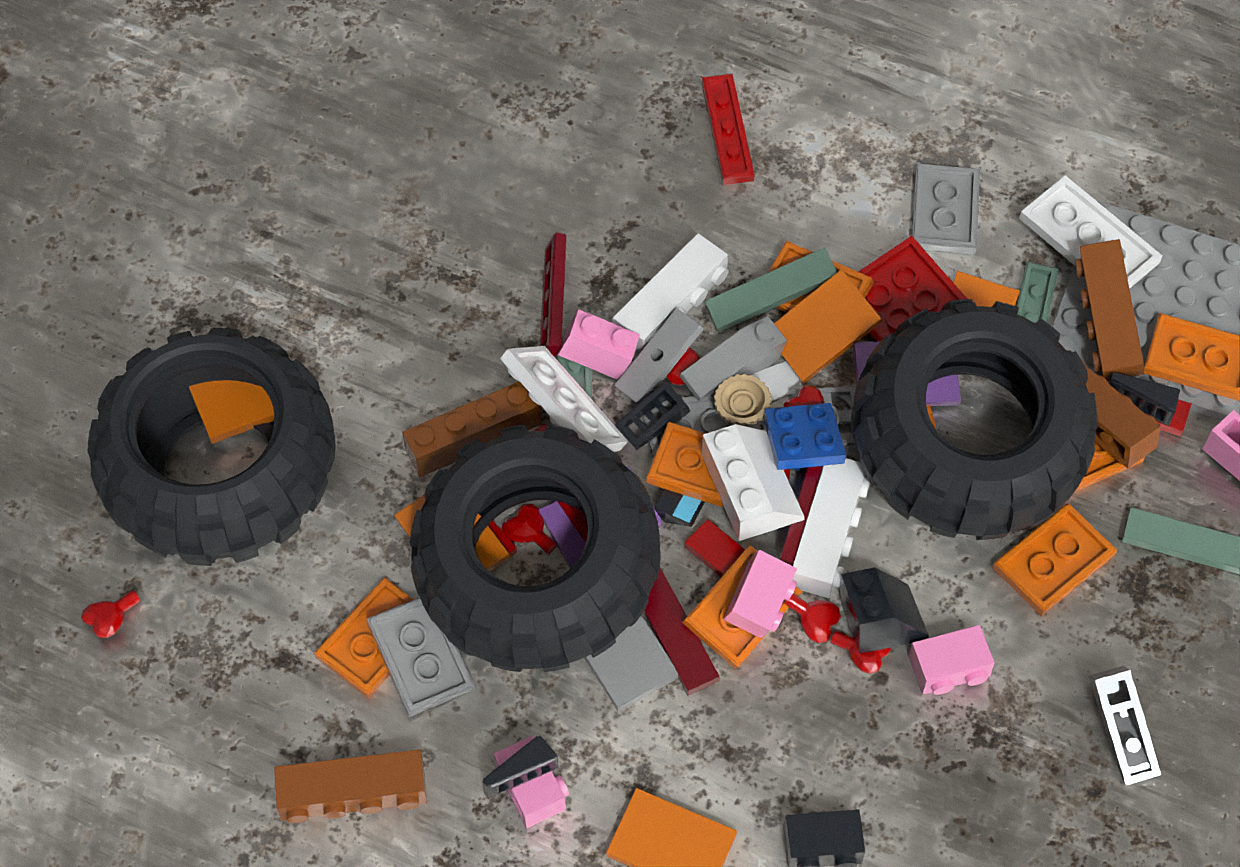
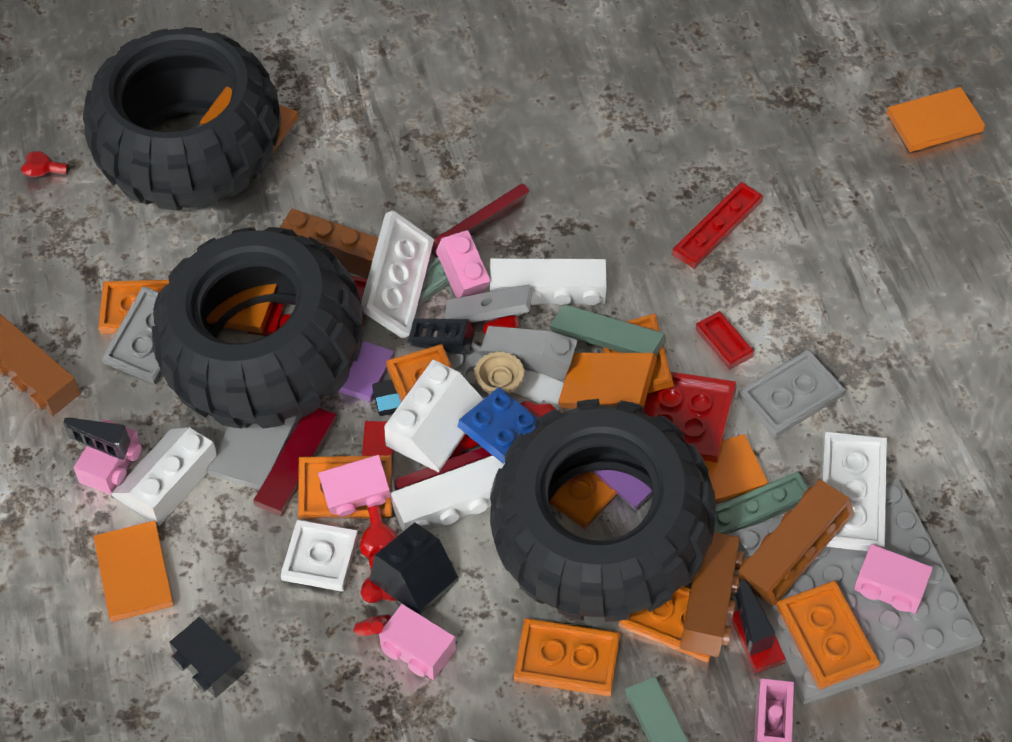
camera: 50 degrees right, 5 degrees down
none -> white slope [111,427,217,527]
none -> white plate [280,520,358,591]
none -> red rock [353,614,392,636]
none -> red tile [695,311,754,370]
none -> bright pink brick [854,544,933,614]

